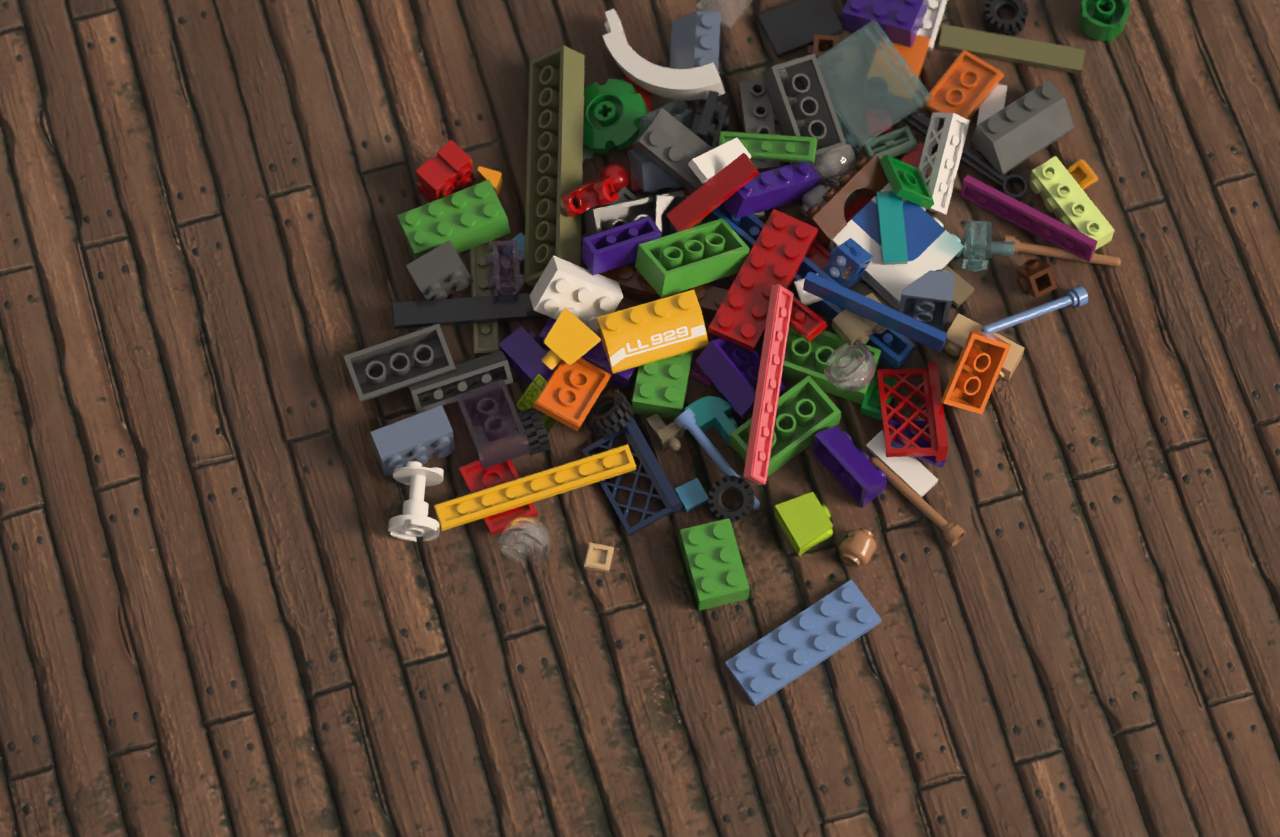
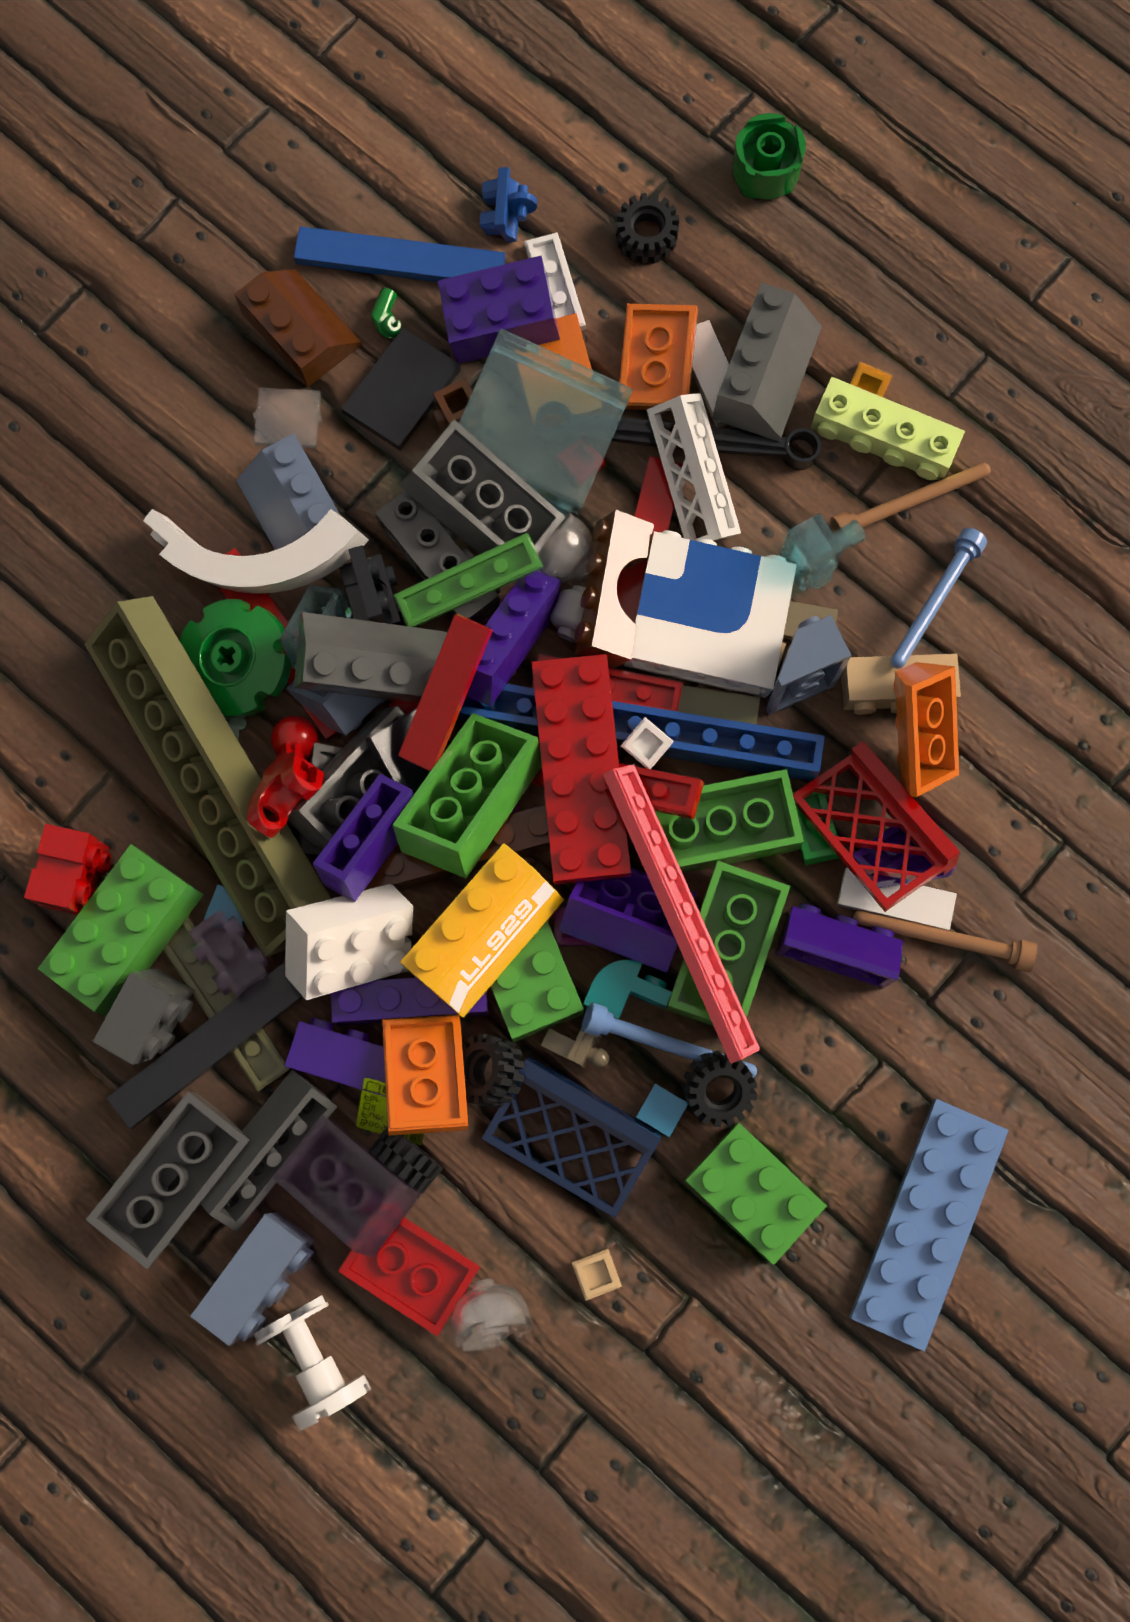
camera: 30 degrees left, 10 degrees up
yellow tile [434,444,636,531] -> none
light orange slope [477,166,503,197] -> none
yellow torso [541,307,602,370] -> none
white tile [688,138,752,183] -> none
lime torso [774,492,833,557] -> none
blue tile [803,272,947,352] -> none
blue head [824,238,873,288] -> none
clear cylinder [824,341,876,392] -> none
dark tan brick [831,292,887,349] -> none
medium nougat head [839,528,877,567] -> none
sand green tile [863,125,918,159] -> none
teal tile [876,191,908,265] -> none
green tile [879,155,934,209] -> none
olive tile [938,24,1086,74] -> none
magenta tile [960,175,1098,262] -> none
reddish brown brick [1016,258,1057,298] -> none

